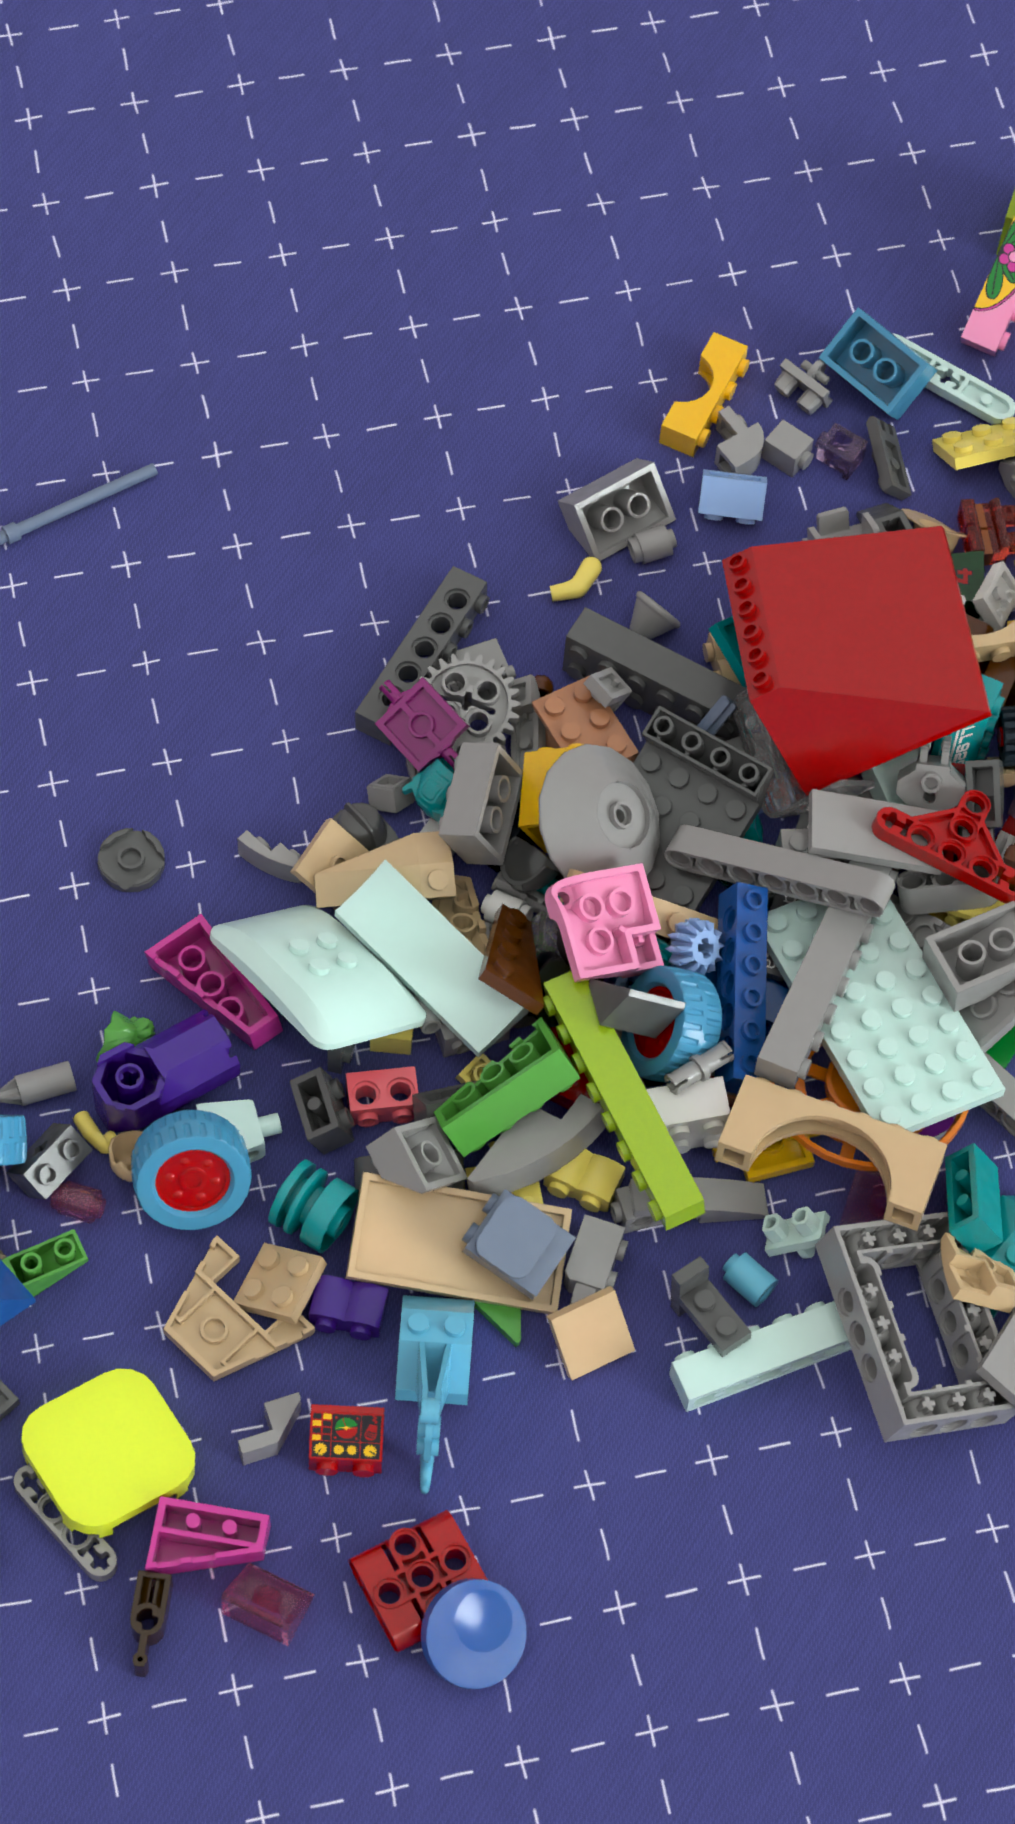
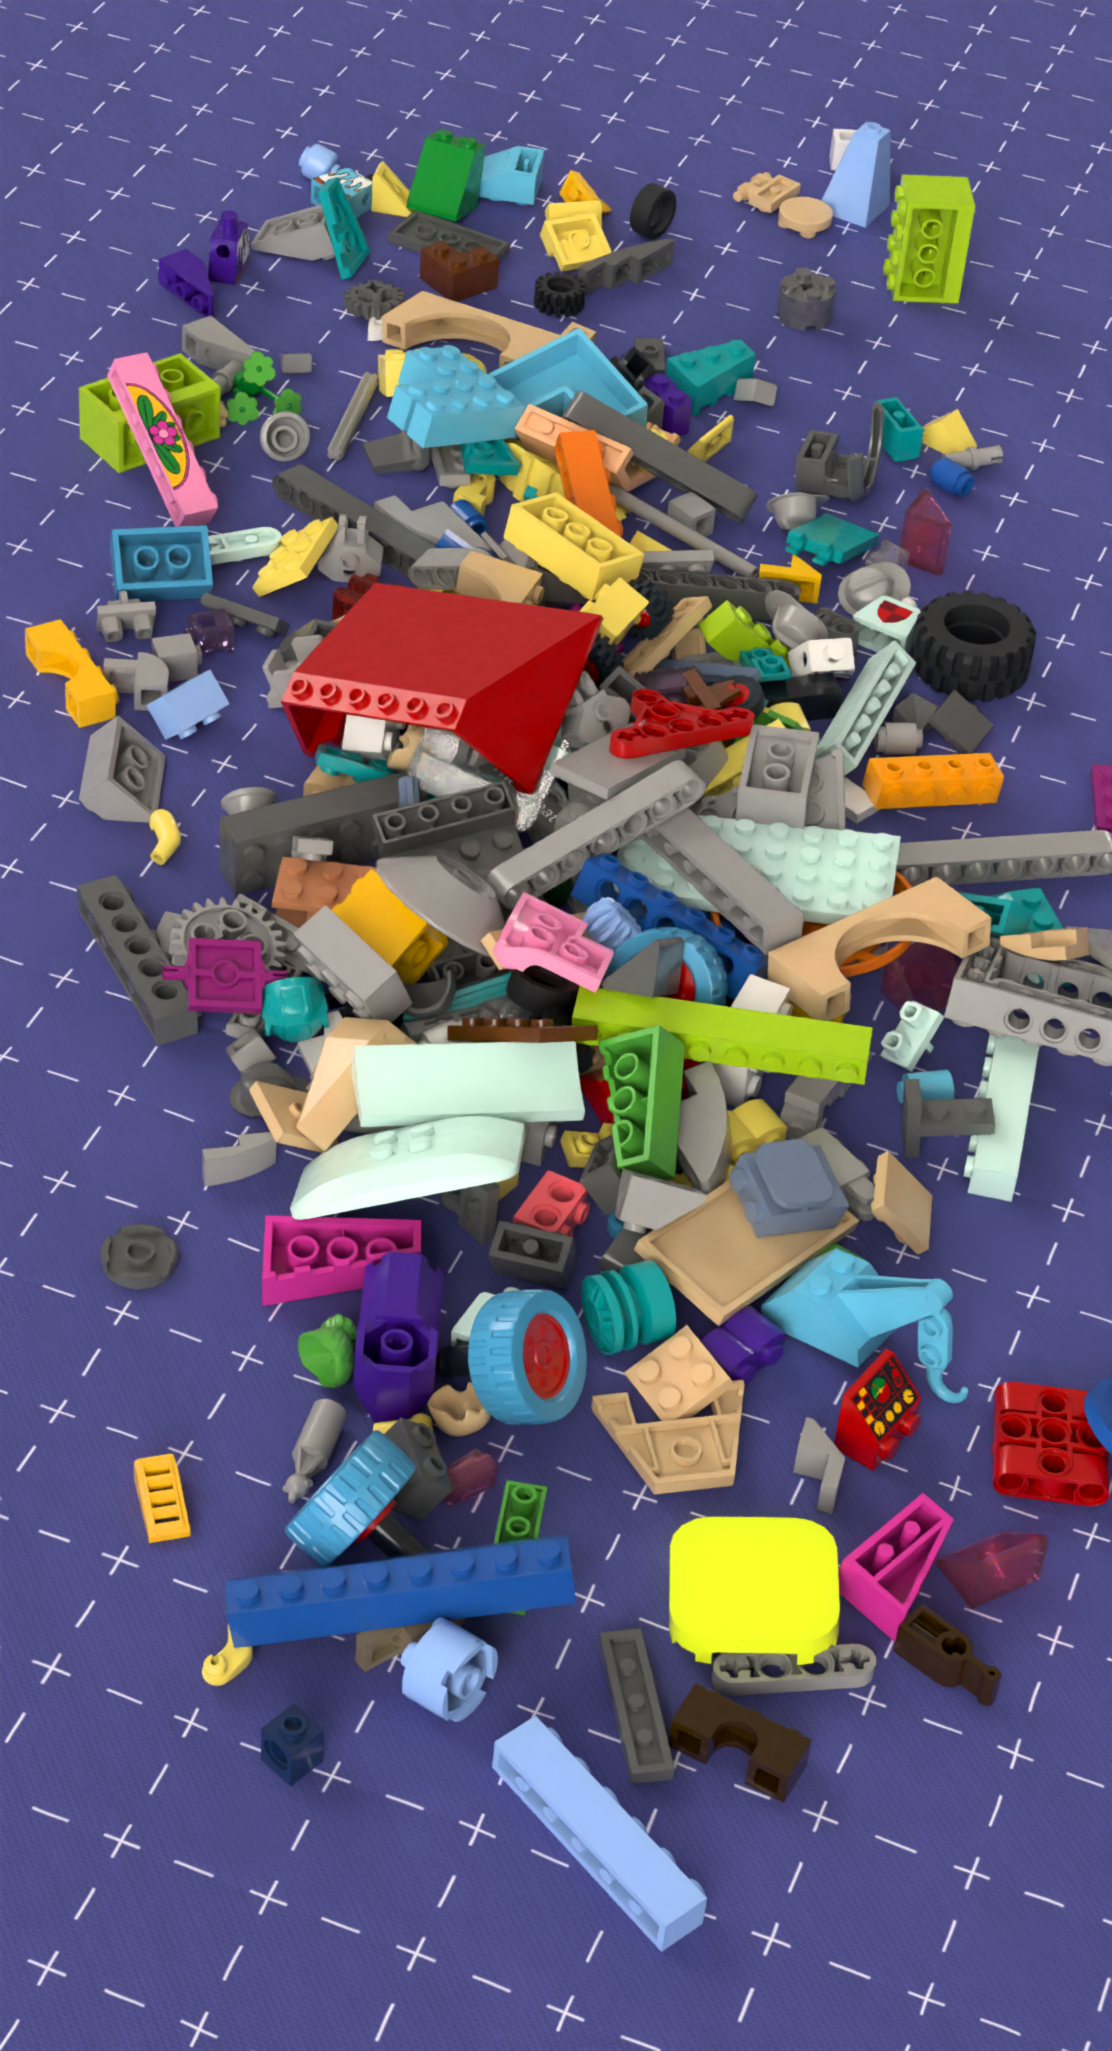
camera: 55 degrees left, 20 degrees down
light grey brick [627,524,677,564] -> none
light grey pin [664,1041,734,1095] -> none

